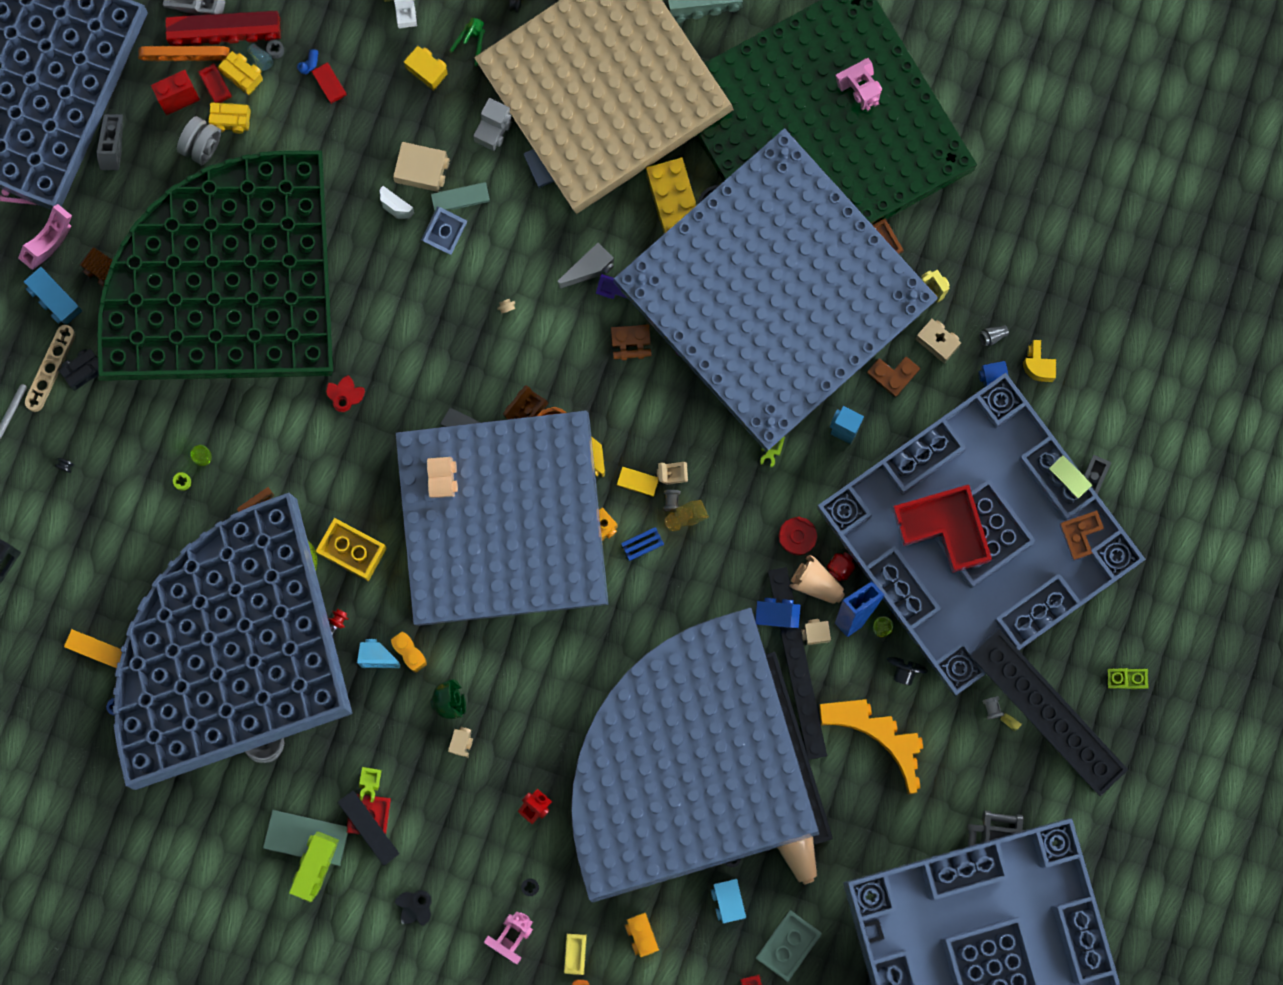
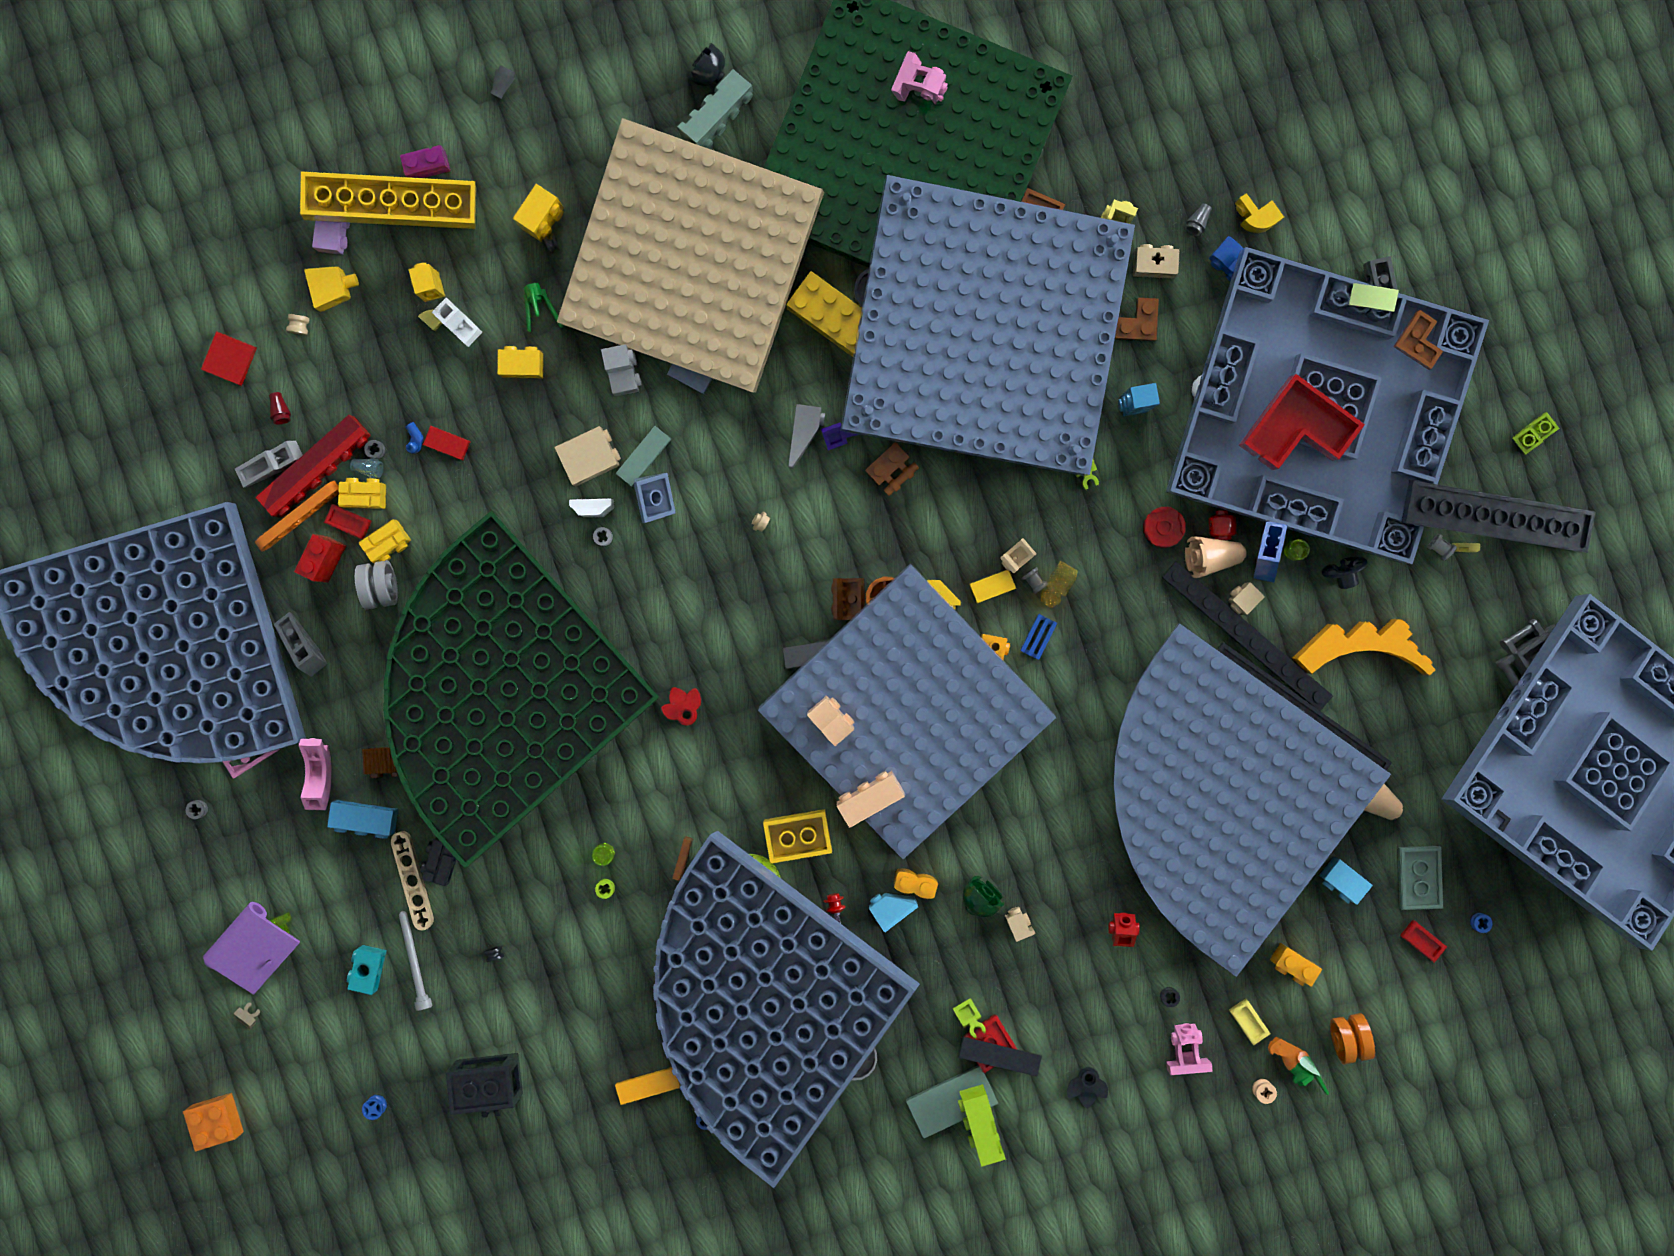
camera: 35 degrees left, 10 degrees up
blue brick [756,598,800,628] -> none
none -> light grey bush [593,527,613,546]
none -> light nougat brick [837,771,905,828]

